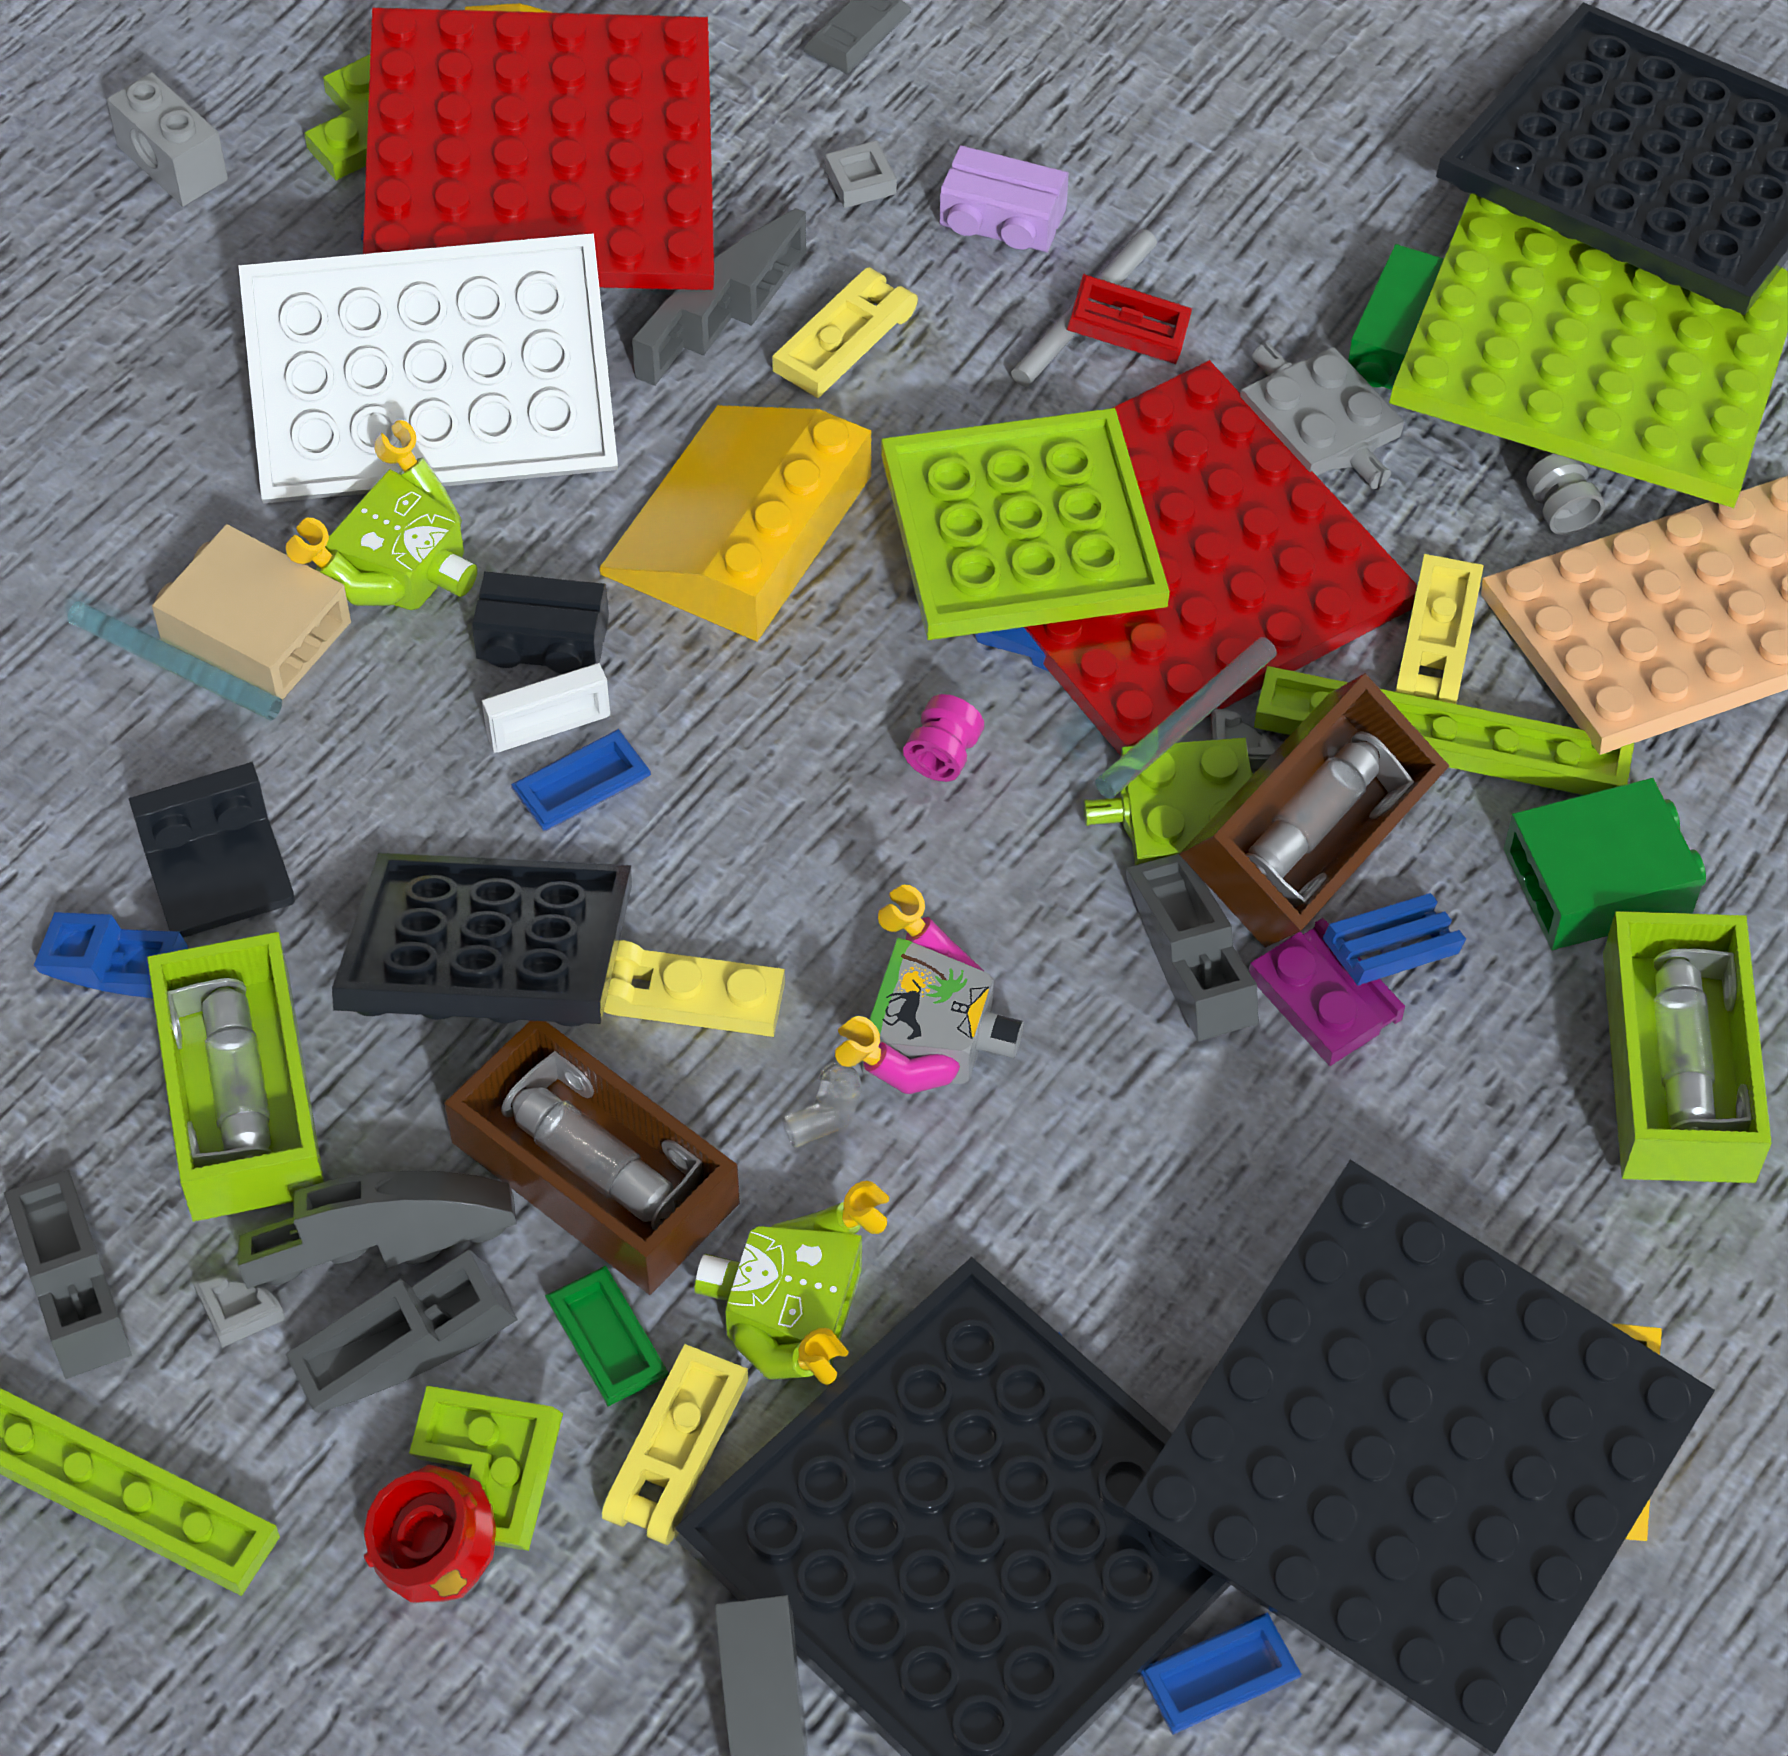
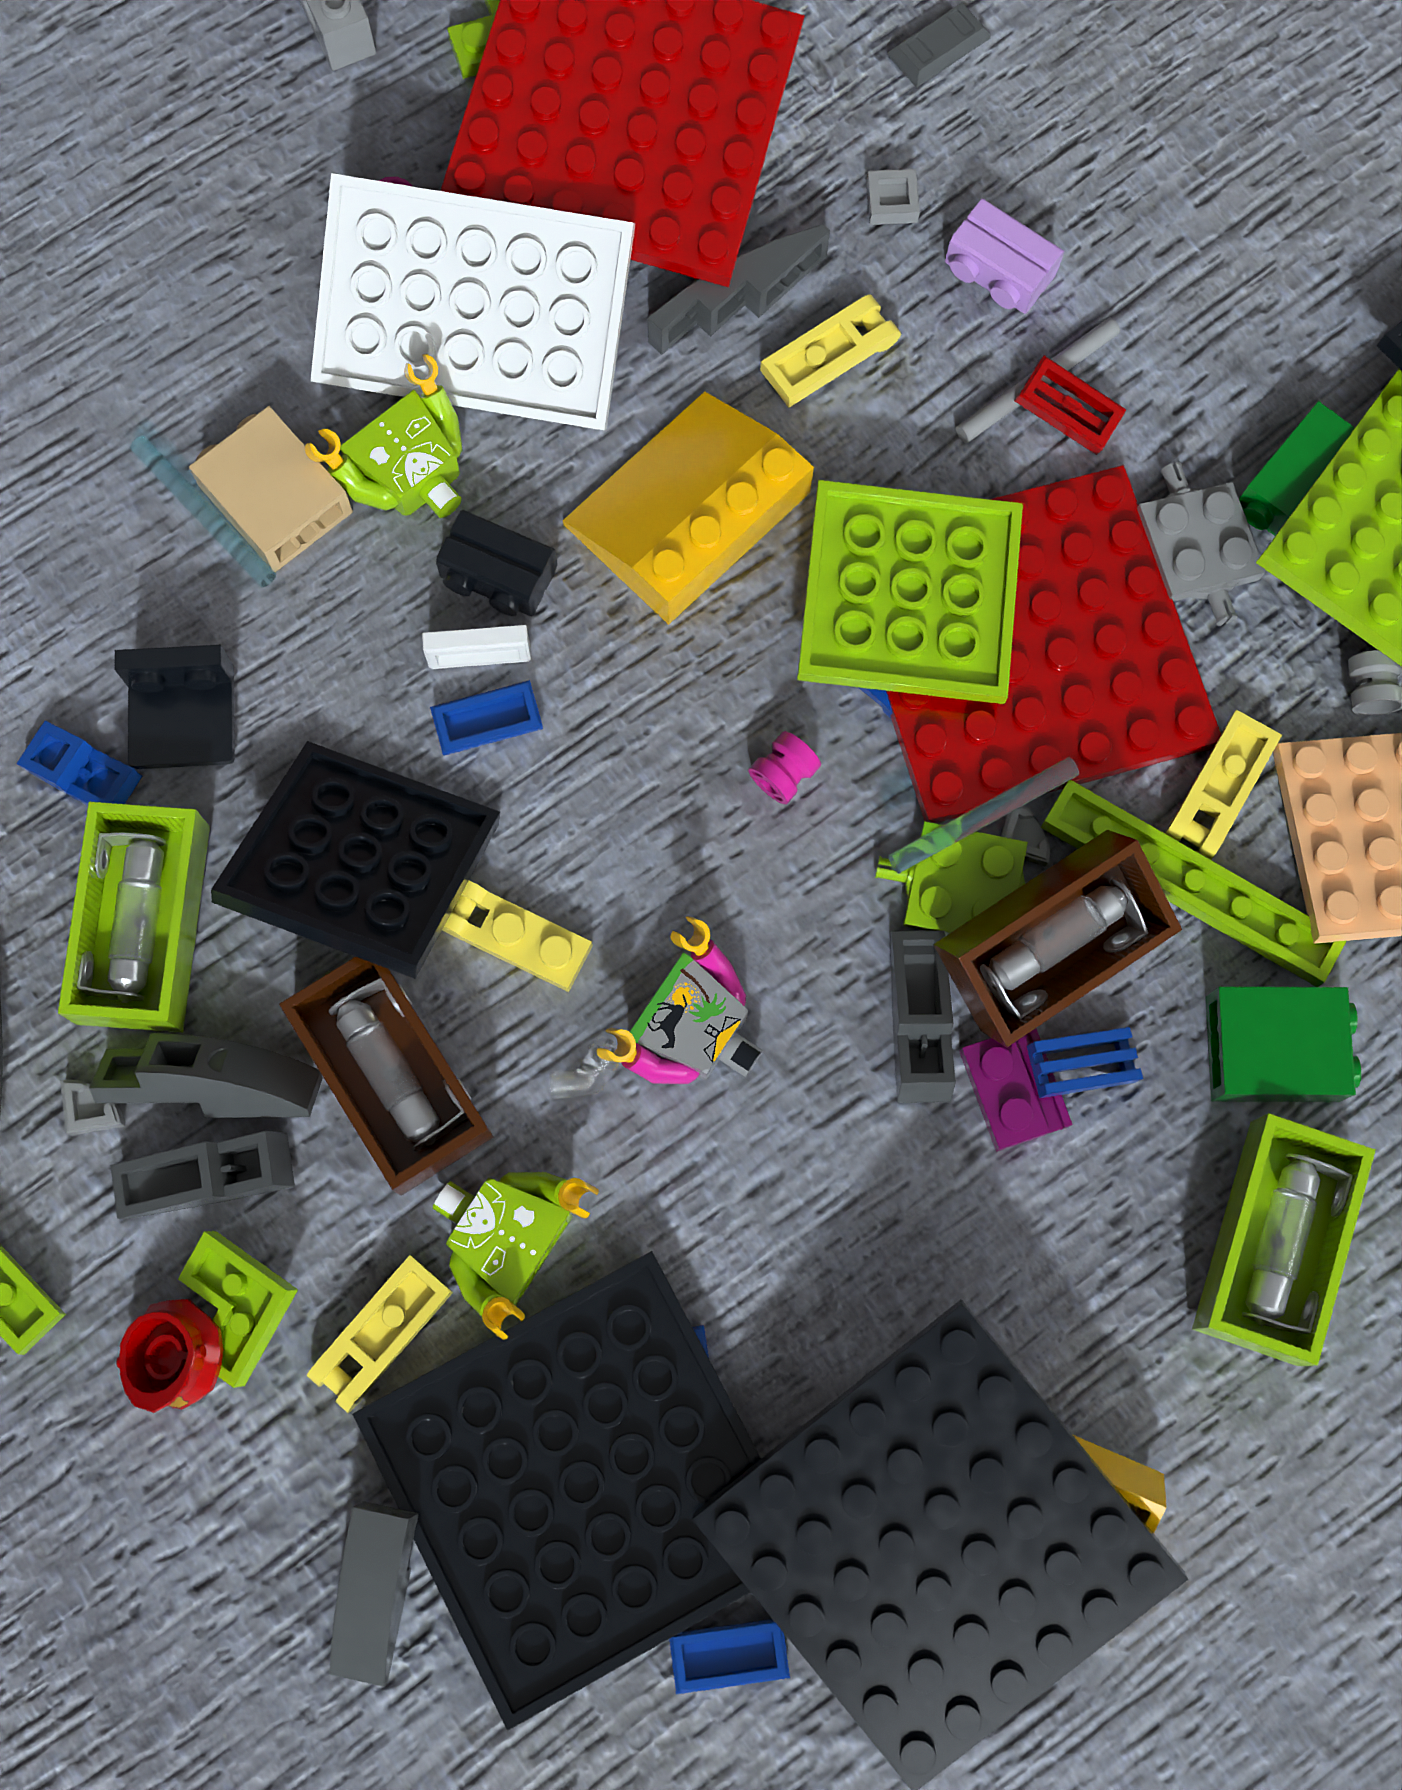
camera: 15 degrees right, 20 degrees up
green tile [545,1265,669,1406] -> none

